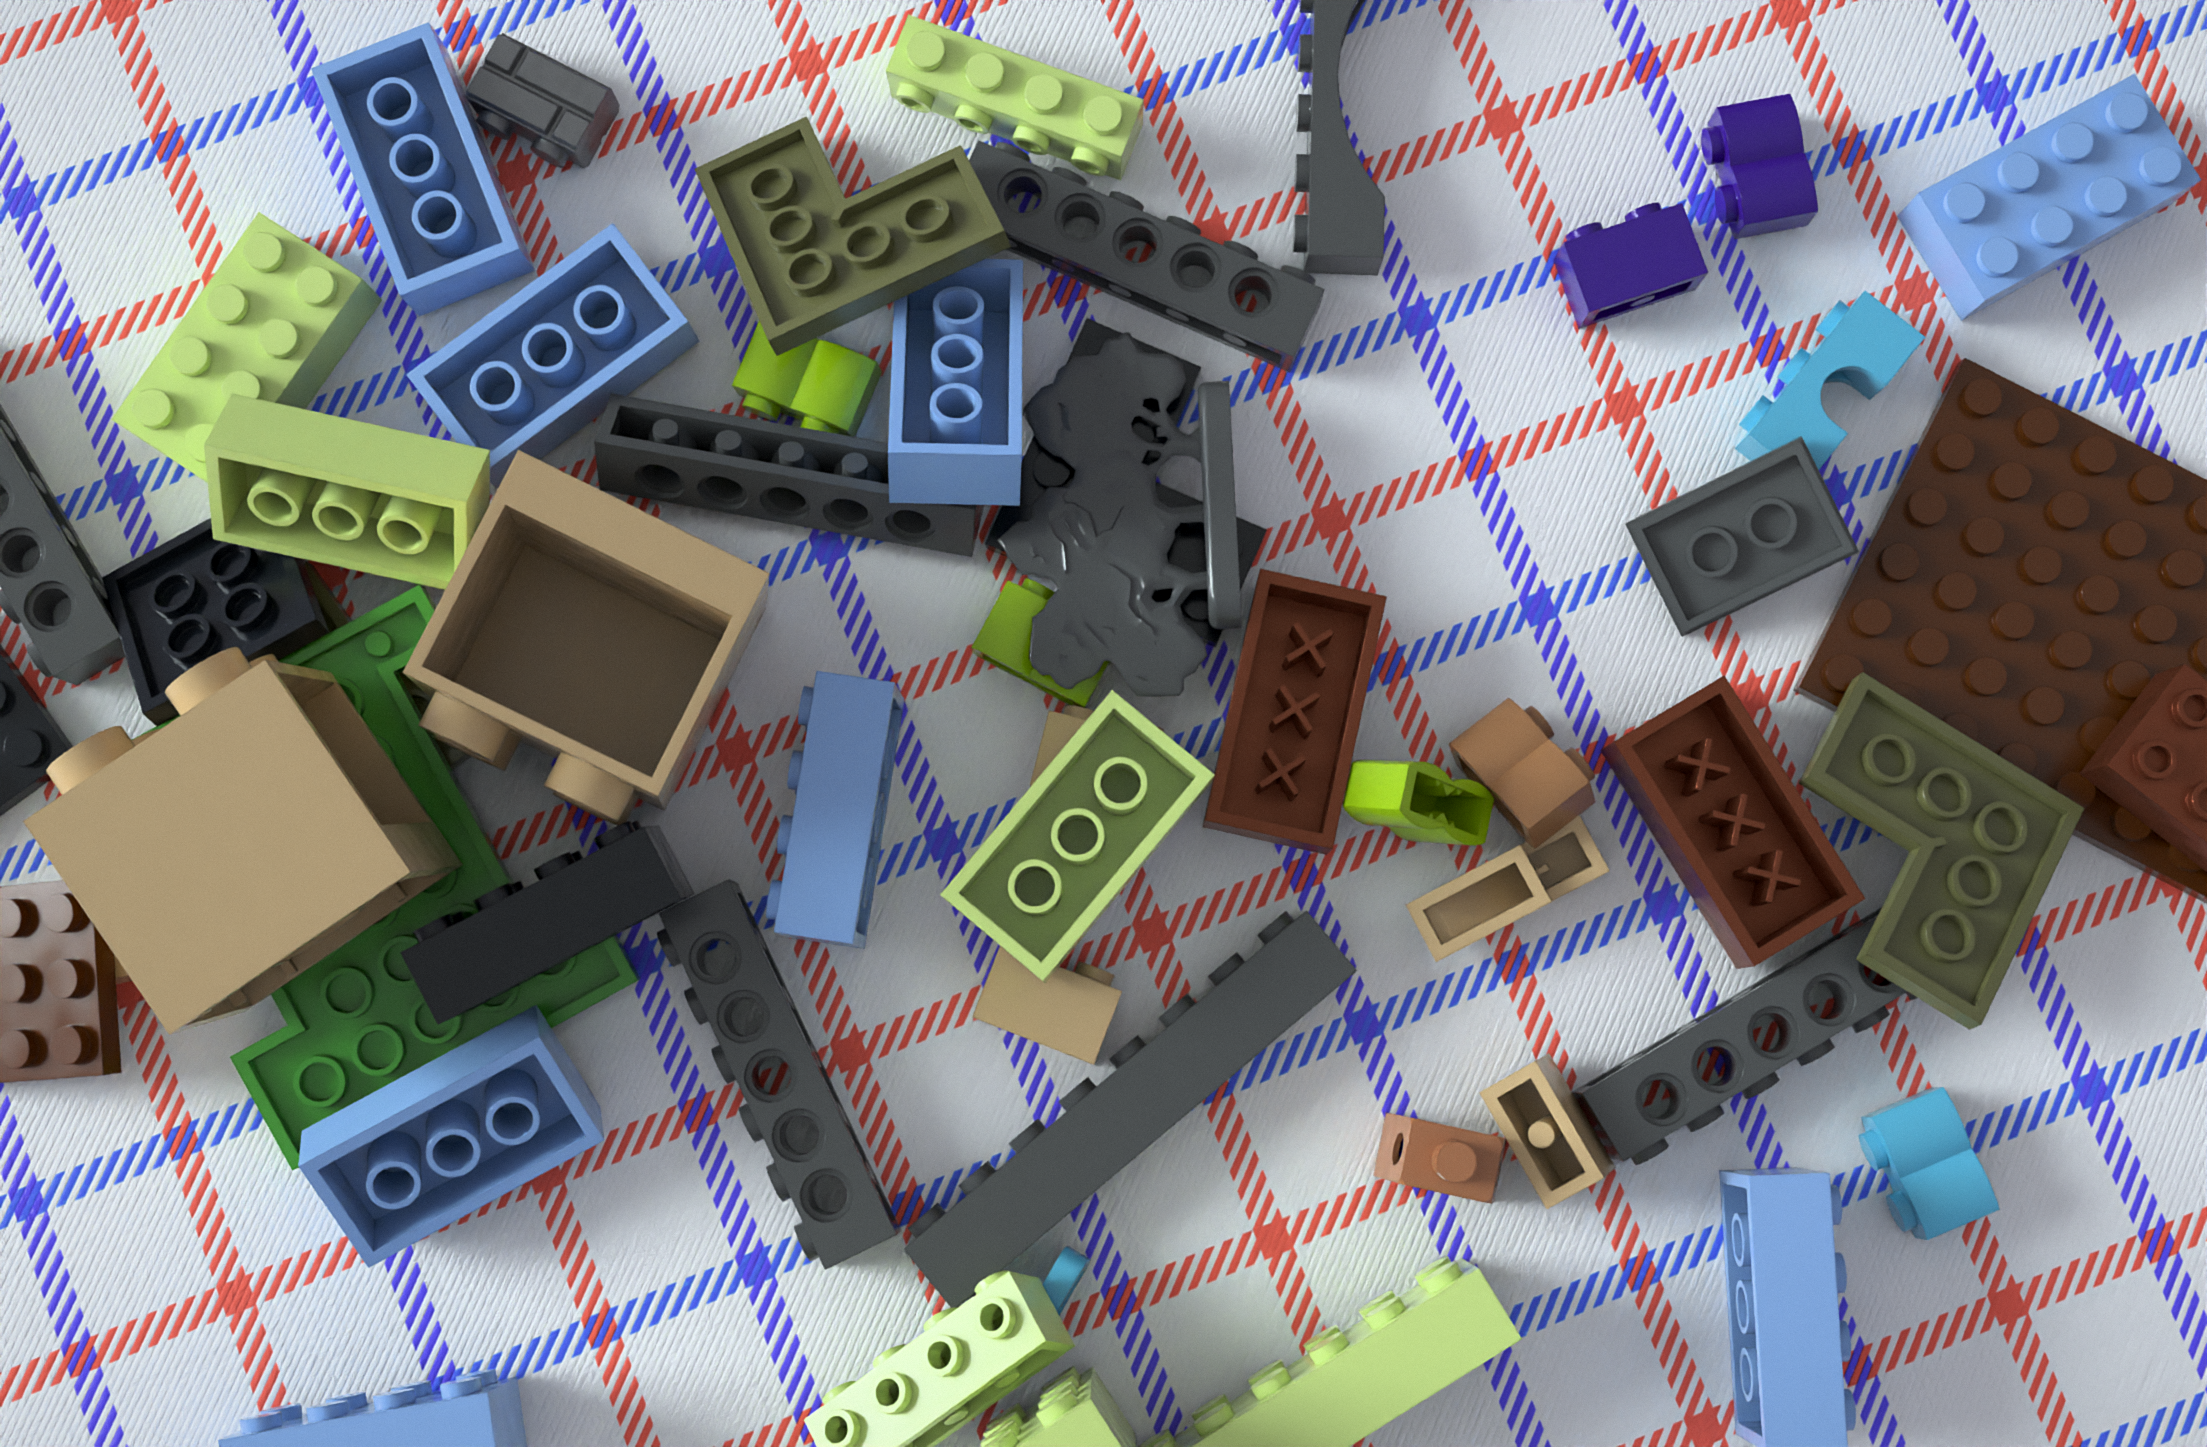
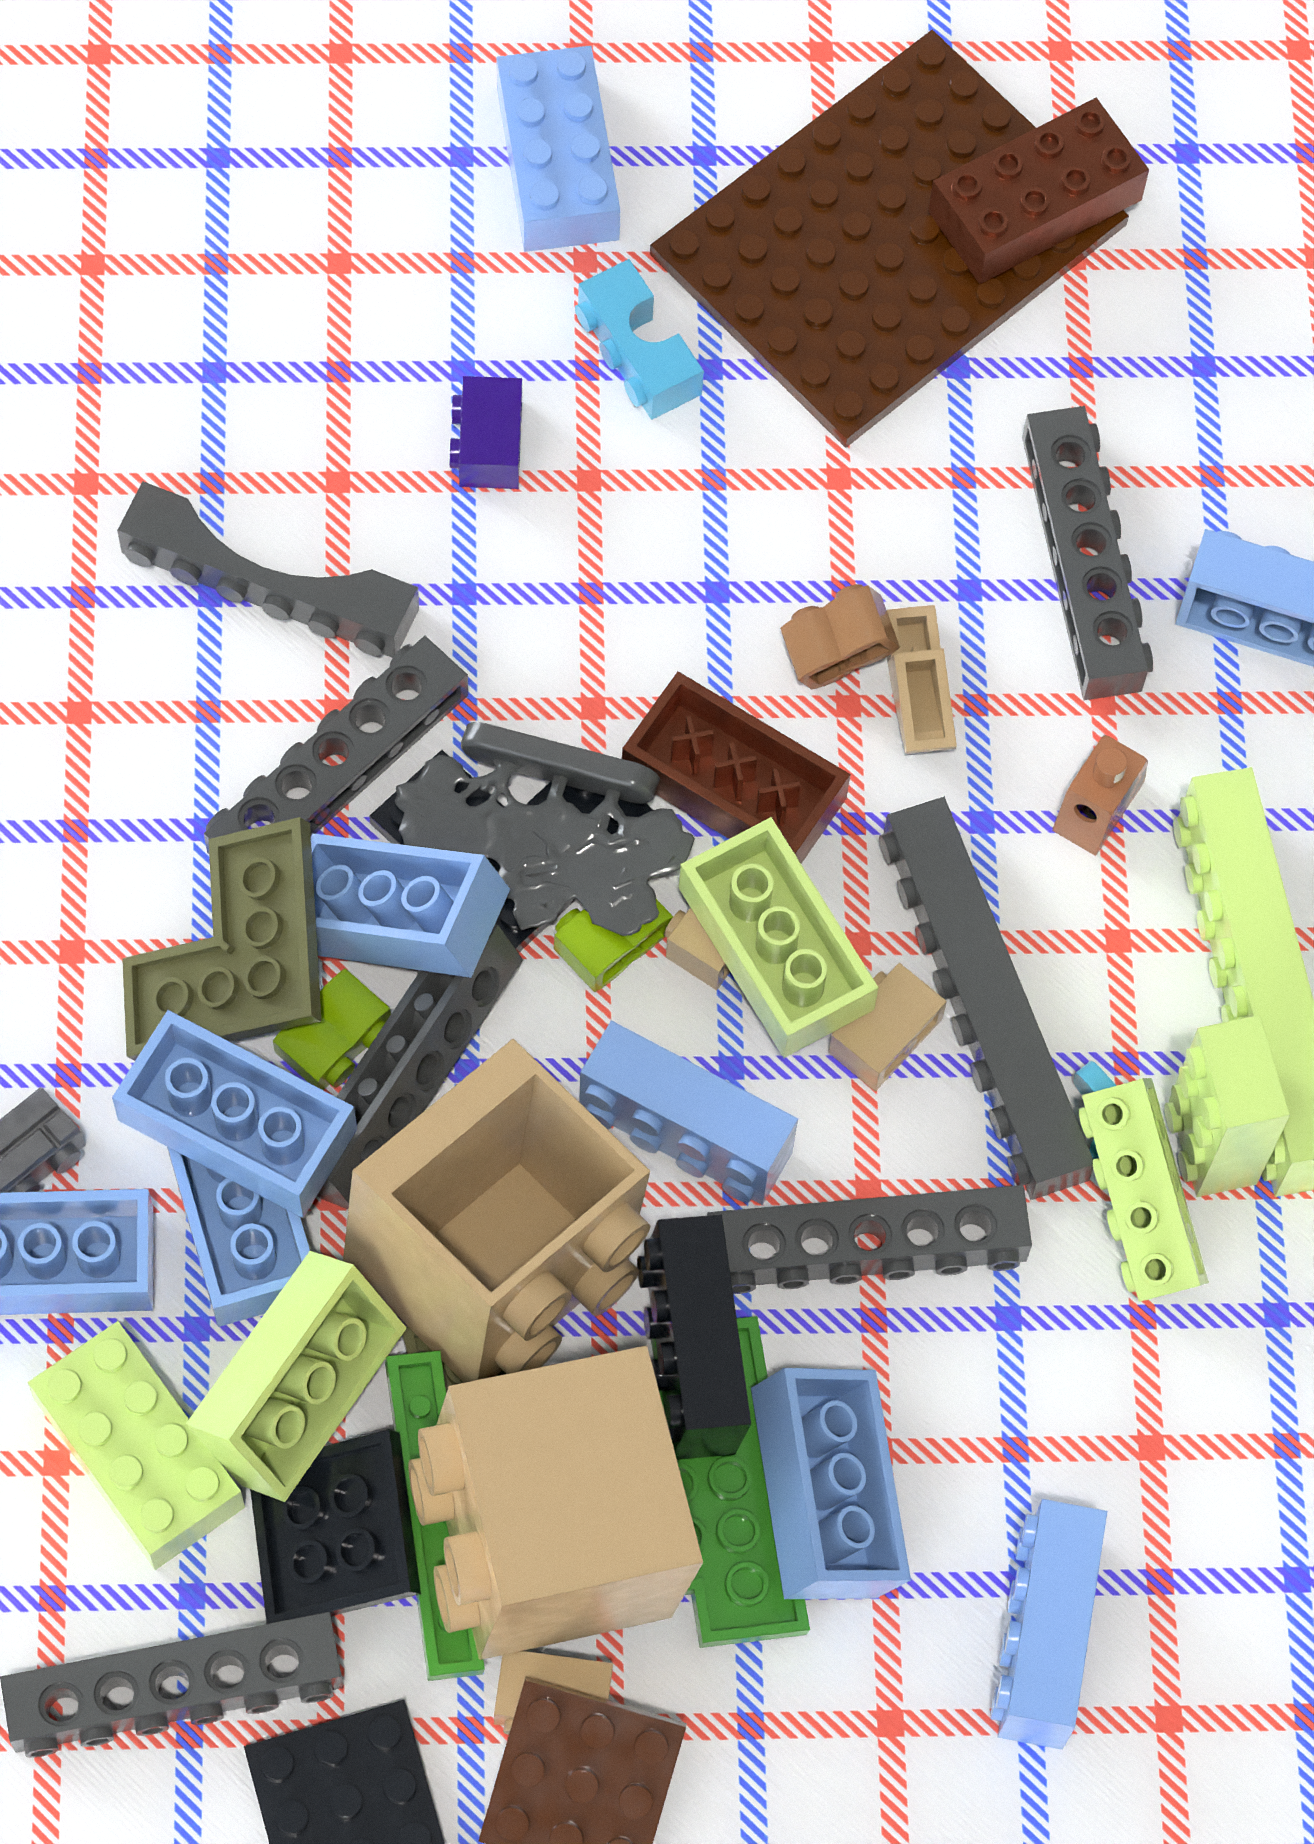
camera: 75 degrees left, 15 degrees down
yellowish green brick [886,14,1144,180] -> none
lime brick [1343,759,1494,846] -> none
tan brick [1479,1053,1616,1209] -> none
copper brick [1600,676,1865,969] -> none
dark grey tile [1625,436,1859,637] -> none
dark purple brick [1701,94,1818,239] -> none
olive plate [1798,672,2085,1030] -> none
medium azure brick [1858,1087,2000,1240] -> none
none -> light blue brick [112,1010,357,1218]

